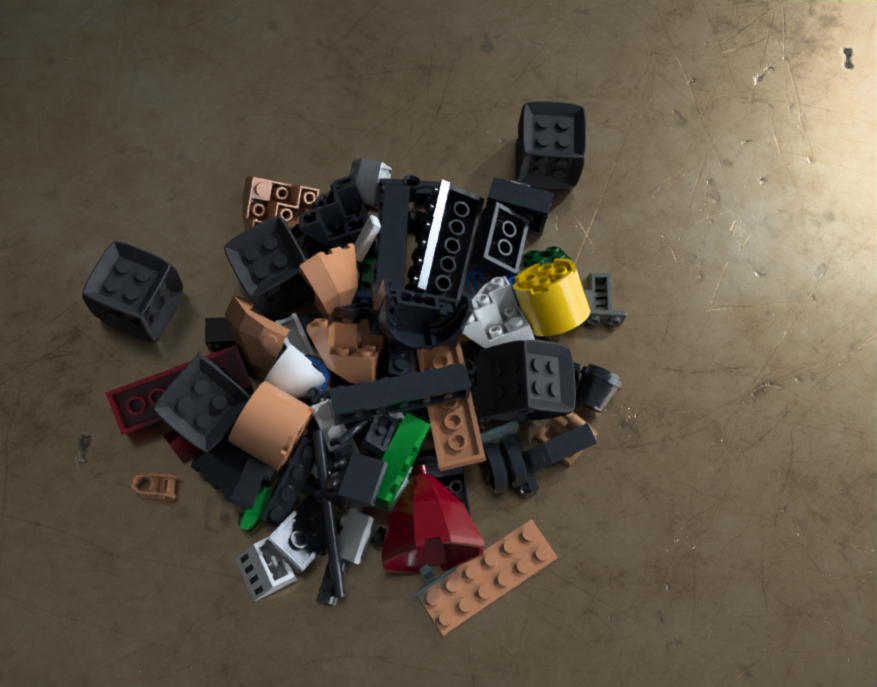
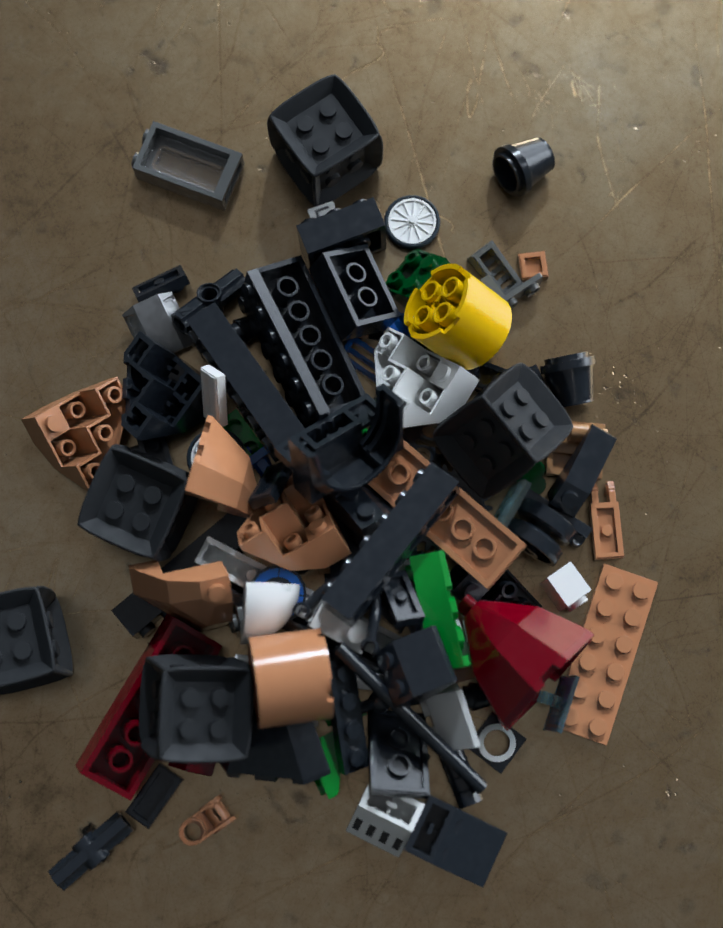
camera: 30 degrees left, 10 degrees up
none -> black piece [48,811,134,891]
none -> black tile [125,763,184,829]
none -> piece [131,121,245,211]
none -> black plate [132,265,190,302]
none -> white wheel [384,195,440,249]
none -> black slope [404,795,508,888]
none -> piece [469,712,527,774]
none -> black piece [492,137,555,197]
none -> dark green tile [514,461,546,495]
none -> nougat tile [517,251,549,282]
none -> white brick [540,561,591,612]
none -> nougat hinge [589,481,624,561]

